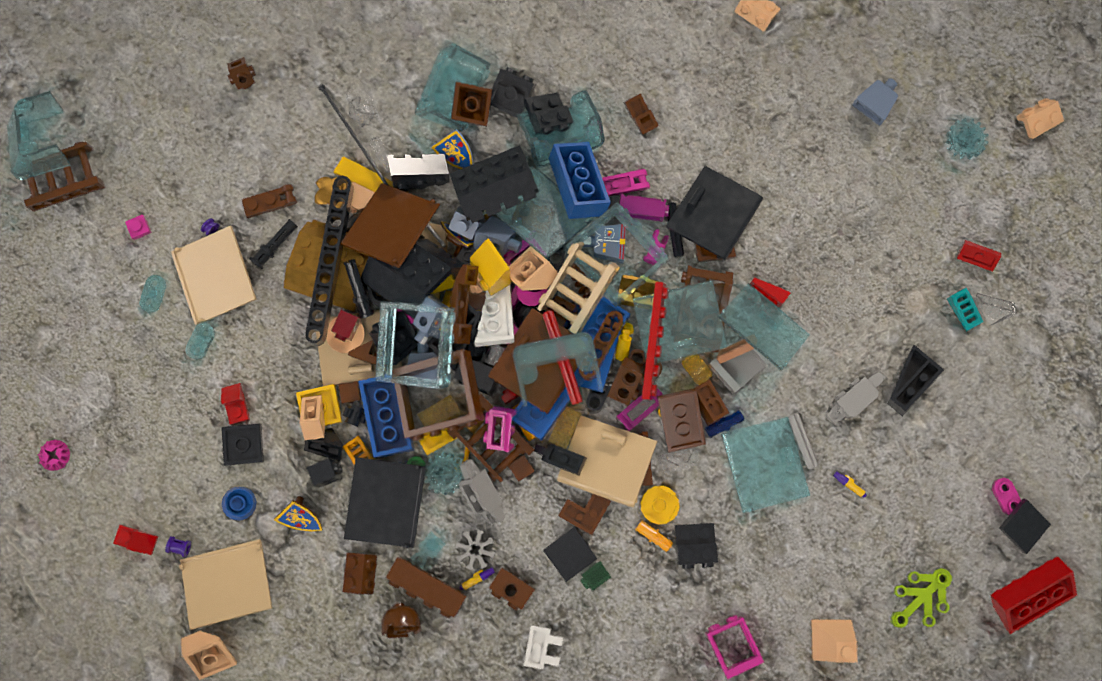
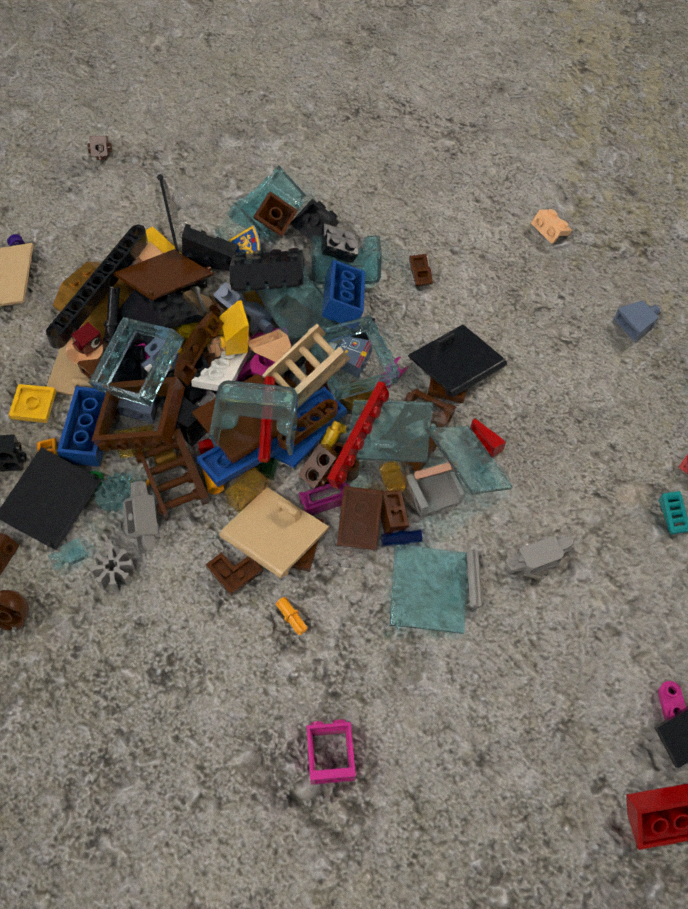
camera: 15 degrees right, 20 degrees down
reddish brown plate [241,184,297,218] -> none
black pin [249,219,298,270] -> none
light nougat slope [300,395,325,440] -> none
black slope [304,428,344,461] -> none
reddish brown tile [339,381,362,404] -> none
black gear [342,404,366,427] -> none
reddish brown brick [386,557,467,619] -> none
yellow plate [418,430,460,456] -> none
piece [459,567,495,590] -> none
dark pink window [484,407,517,452] -> none
reddish brown brick [489,567,535,611] -> none
reddish brown tile [508,455,535,482] -> none
white plate [524,625,564,669] -> none
black hinge [534,444,587,476] -> none
black tile [543,527,598,582] -> none
clear green brick [580,561,612,591] -> none
black piece [585,381,613,414] -> none
dark pink plate [602,169,650,197] -> none
magenta window [618,193,669,222] -> none
yellow tile [640,486,680,525] -> none
black axle [666,202,684,257] -> none
black plate [674,523,718,569] -> none
light nougat slope [811,619,857,662] -> none
piece [833,471,867,498] -> none
black wedge [887,345,944,417] -> none
lime plant [890,568,952,628] -> none

